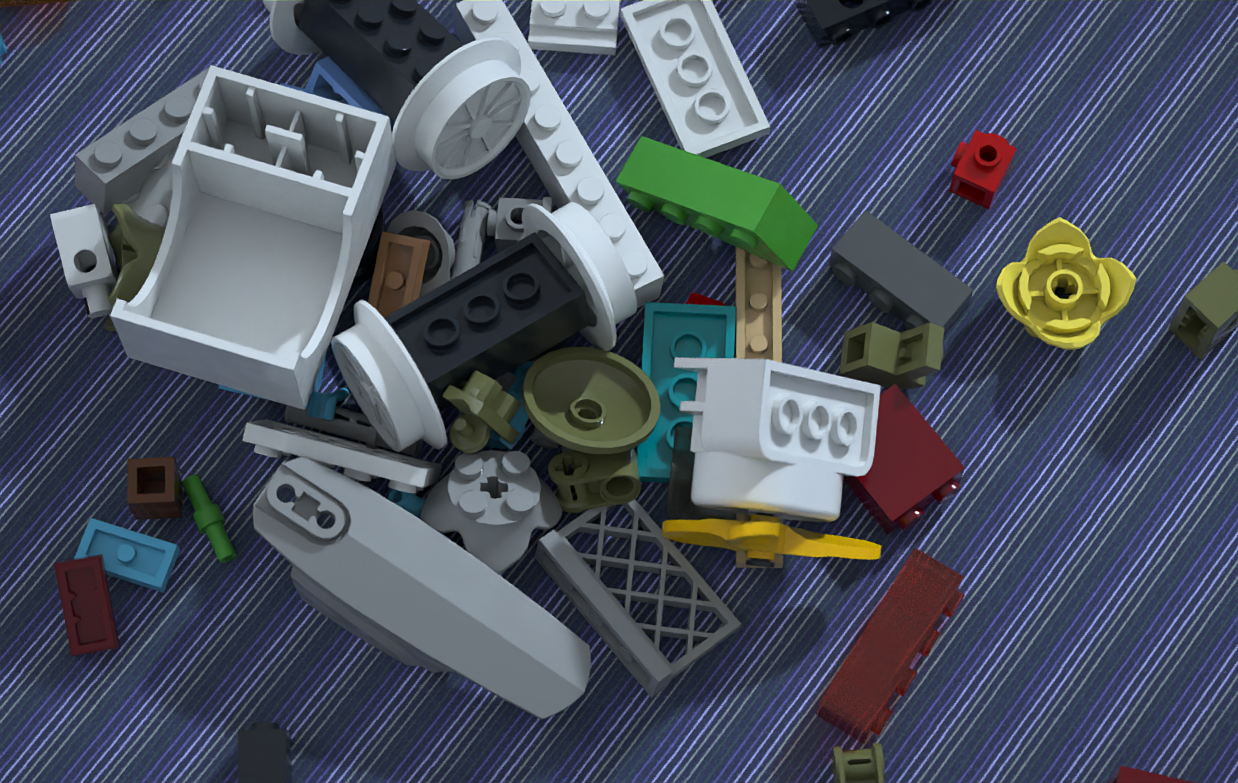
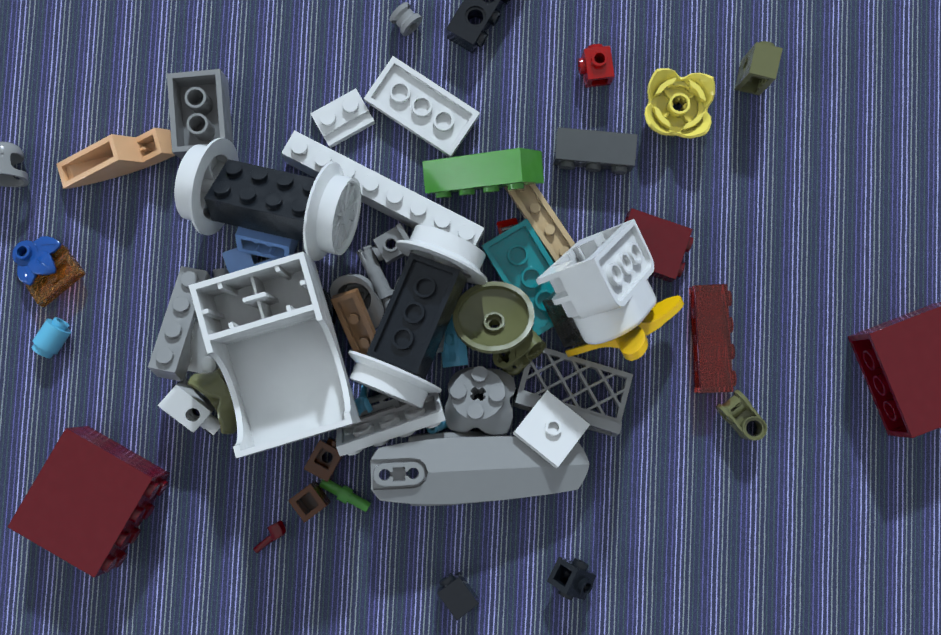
camera: 35 degrees left, 15 degrees up
dark red plate [54,554,120,656] -> none
medium azure plate [74,518,180,593] -> none
olive hips [442,370,521,454] -> none
olive brick [839,322,944,389] -> none
none -> dark red hand [253,520,286,553]
none -> reddish brown brick [304,437,344,482]
none -> white plate [513,390,590,468]

